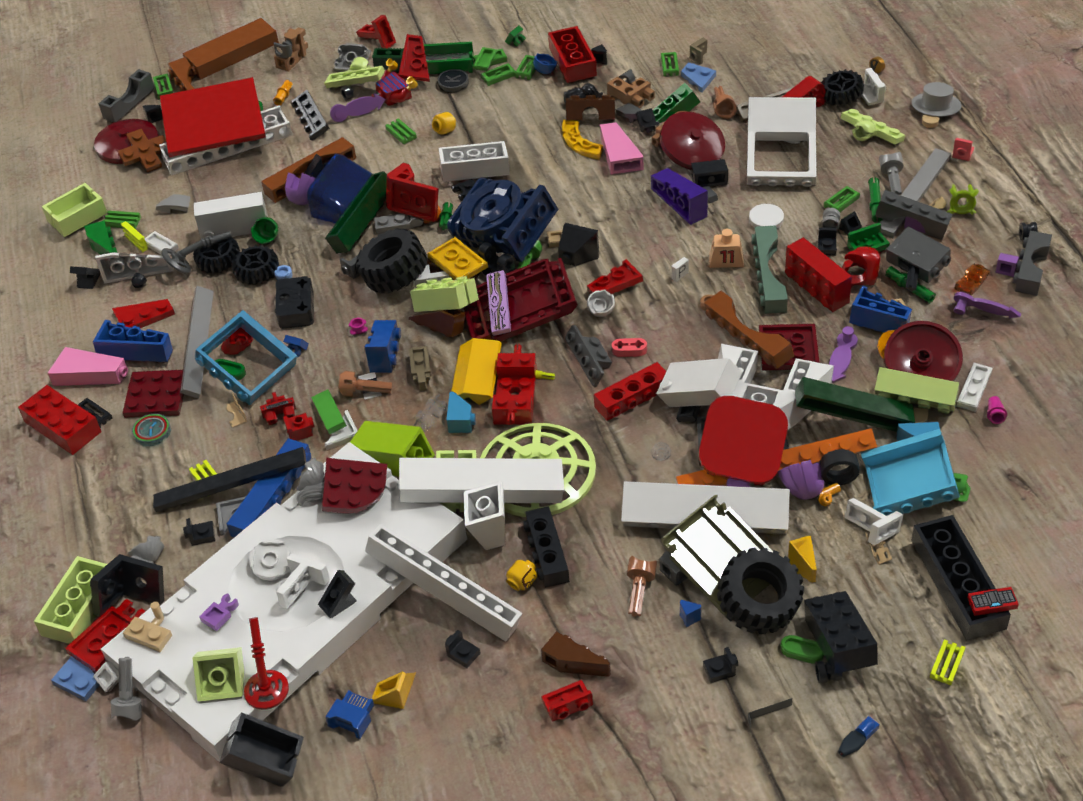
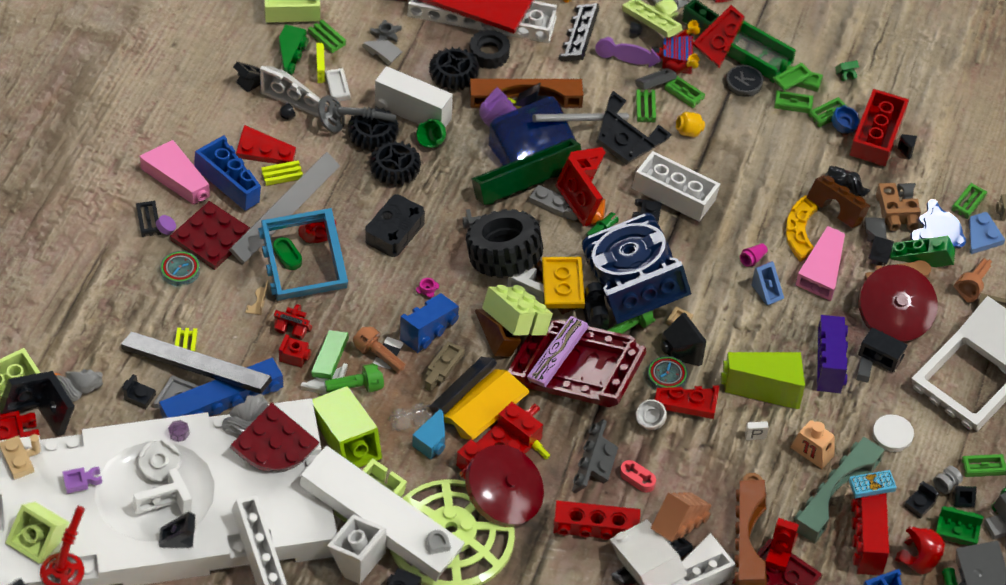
camera: 30 degrees right, 5 degrees up
red brick [18,385,102,455] -> none
light blue tile [274,265,293,280] -> none
blue tile [283,335,309,357] -> none
none -> medium lavender tile [156,215,176,235]
none -> clear purple tile [168,420,190,442]
none -> neon yellow tile [261,160,303,186]
none -> bright green piece [324,364,384,392]
none -> dark grey animal [370,20,402,43]
none -> light grey tile [426,530,451,554]
none -> black gear [429,46,479,91]
none -> black tile [429,356,497,414]
none -> dark red dish [465,445,544,527]
none -> black tyre [469,29,510,69]
none -> light grey bar [532,113,629,122]
none -> black wing [596,91,672,165]
none -> dark grey tile [635,68,677,90]
none -> tile [647,356,688,390]
none -> nougat wedge [650,492,712,542]
none -> bright green tile [664,75,705,108]
none -> lime slope [720,352,805,409]
none -> dark pink cone [740,243,768,267]
none -> medium blue slope [752,261,784,305]
none -> red bracket [765,518,799,572]
none -> medium azure tile [849,470,897,498]
none -> tile [910,199,966,248]

